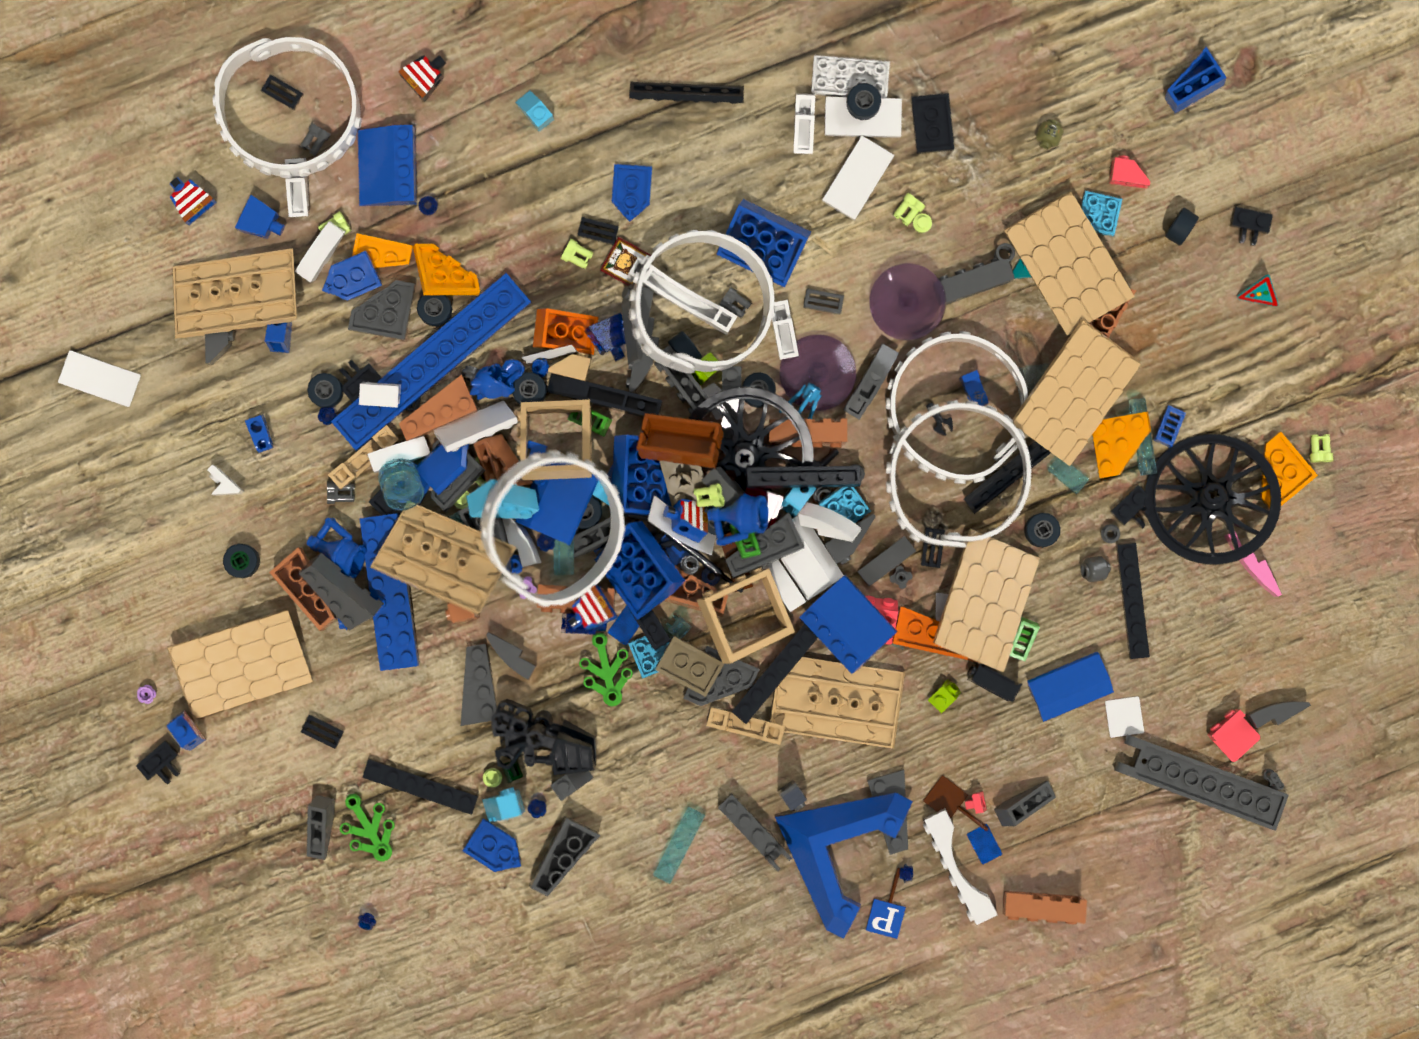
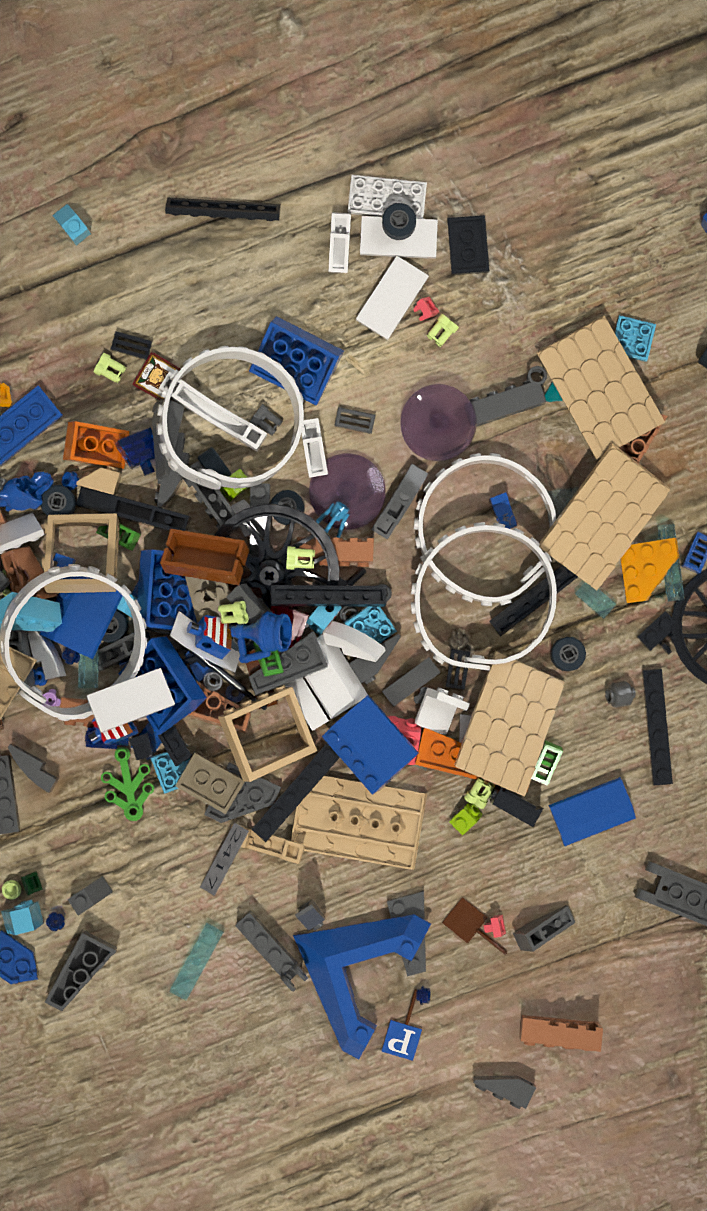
camera: 10 degrees right, 0 degrees up
black piece [491,699,597,775] -> none
white sticker [521,345,577,364] -> none
blue tile [612,164,652,222] -> none
clear light blue tile [666,615,692,639] -> none
yellowish green plate [913,214,932,233] -> none
white arch [923,808,997,925] -> none
black bar [926,402,953,436] -> none
clear blue sticker [967,824,1002,865] -> none
olive head [1036,119,1064,149] -> none
dark grey plate [1101,524,1120,544] -> none
white sticker [1105,697,1144,738] -> none
coral slope [1109,155,1150,189] -> none
none -> white tile [86,668,175,733]
none -> black panel [129,734,155,760]
none -> flat silver sticker [200,823,249,896]
none -> yellowish green piece [286,546,315,570]
none -> coral tile [413,297,440,321]
none -> white bracket [415,687,470,735]
none -> yellowish green piece [464,777,495,809]
none -> dark grey slope [472,1075,536,1109]

